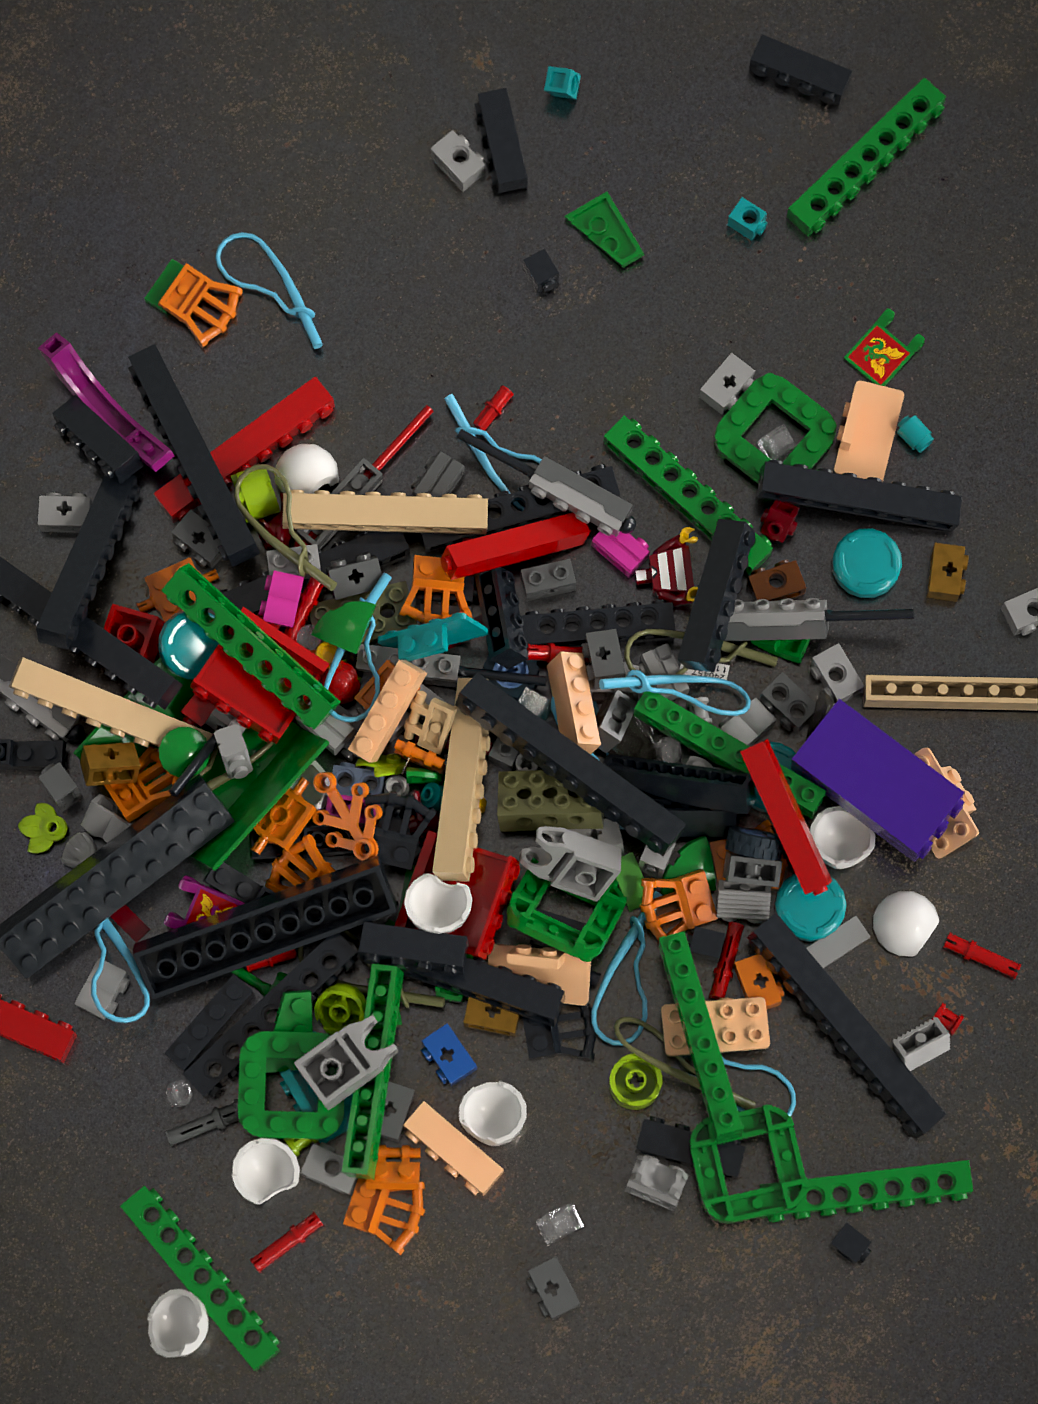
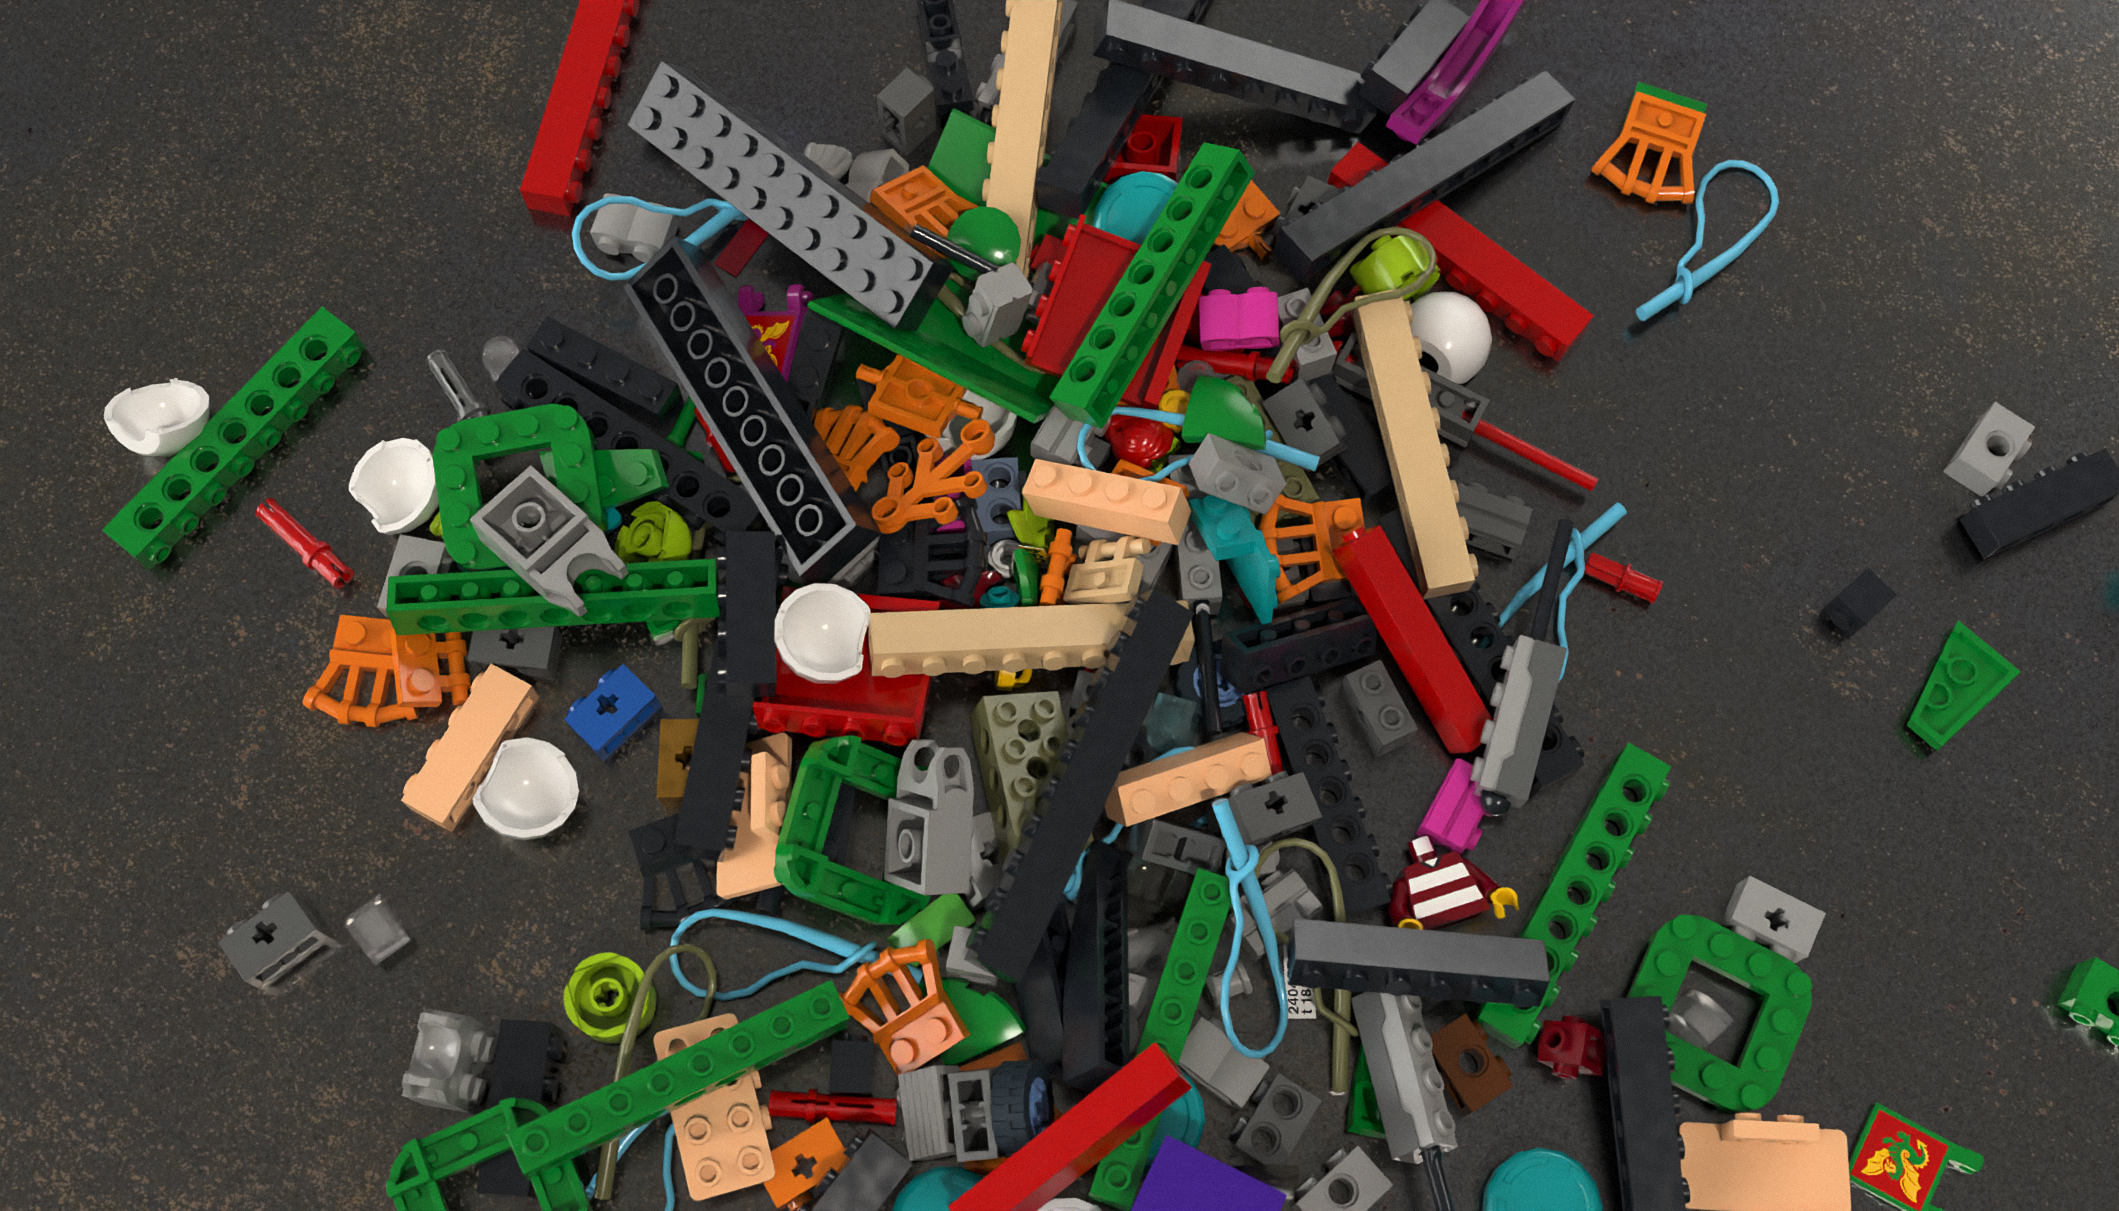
camera: 75 degrees right, 5 degrees down
lime plate [18,803,67,854] -> none
light grey brick [38,493,92,533] -> none
pearl gold brick [80,742,141,786] -> none
teal brick [727,197,768,241] -> none
none -> light grey brick [1189,433,1286,515]

